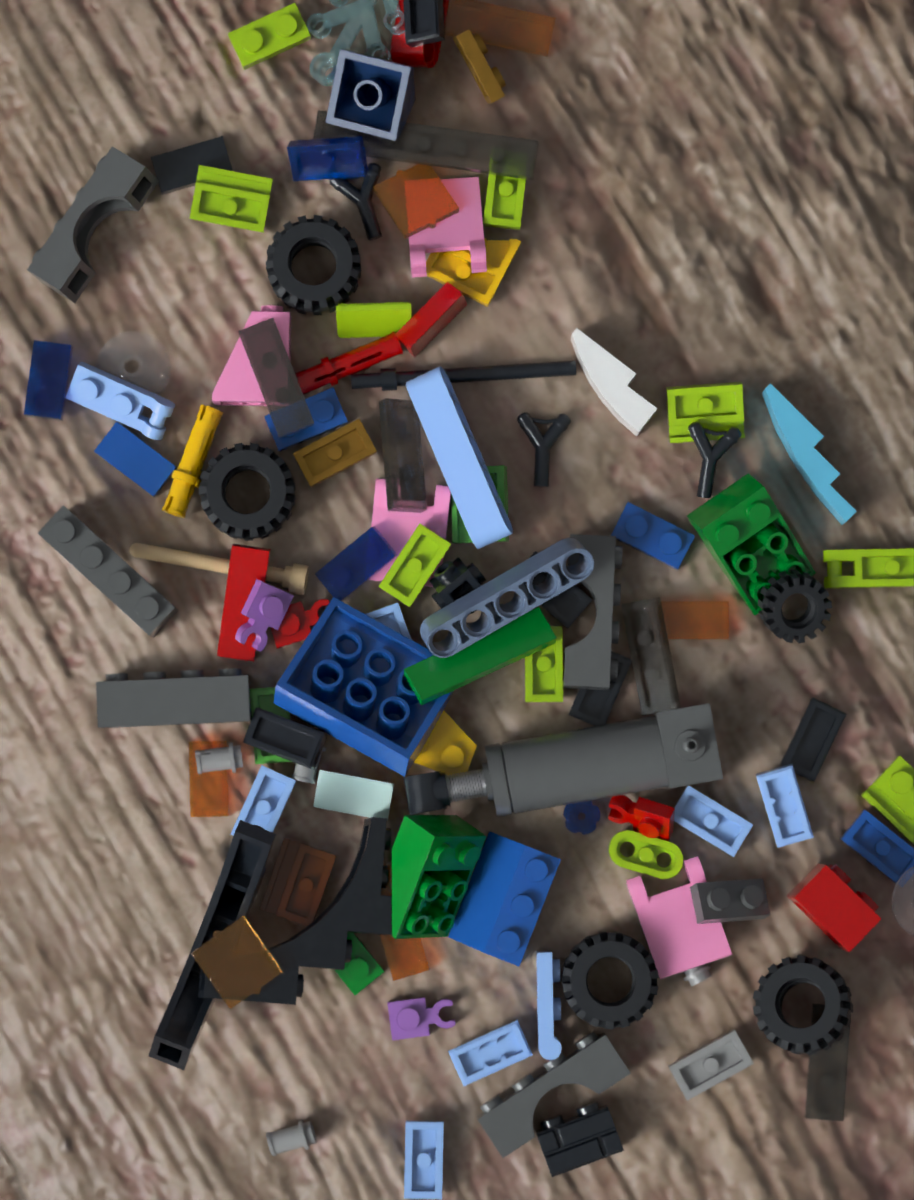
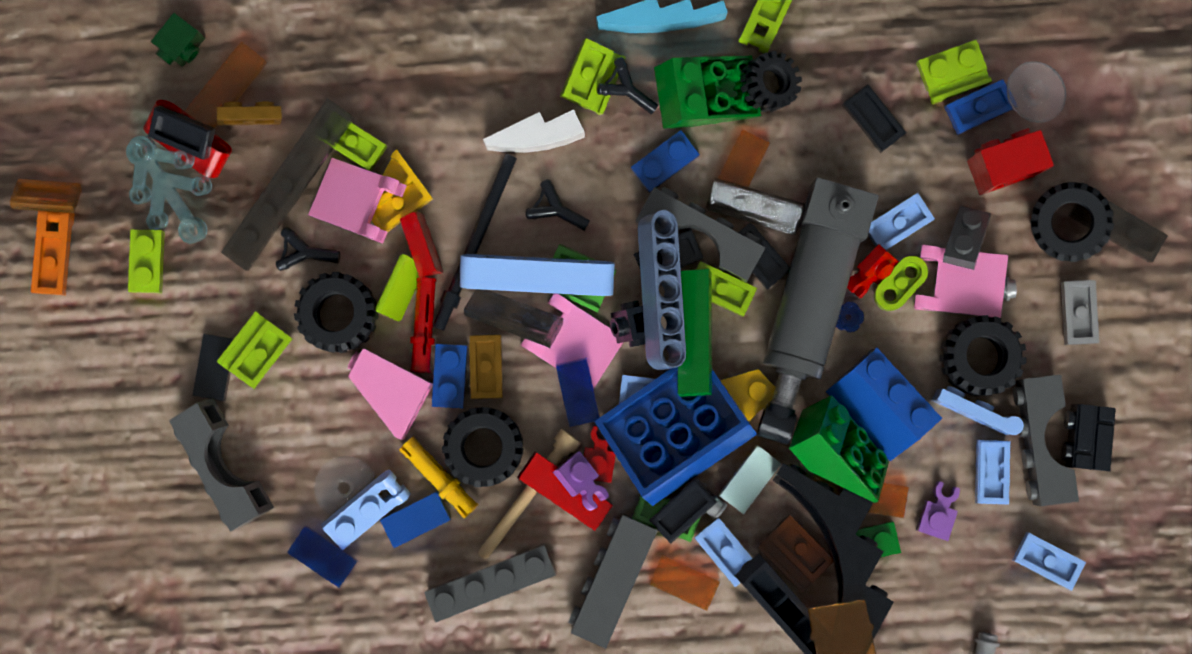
camera: 60 degrees left, 0 degrees up
light grey pin [195,742,243,774] -> none
clear smoke tile [238,318,315,438] -> none
clear blue plate [287,136,369,181] -> none
dark blue slope [325,49,416,141] -> none
clear orange piece [373,160,459,239] -> none
lime plate [378,523,452,607] -> none
light blue plate [756,764,814,848] -> none

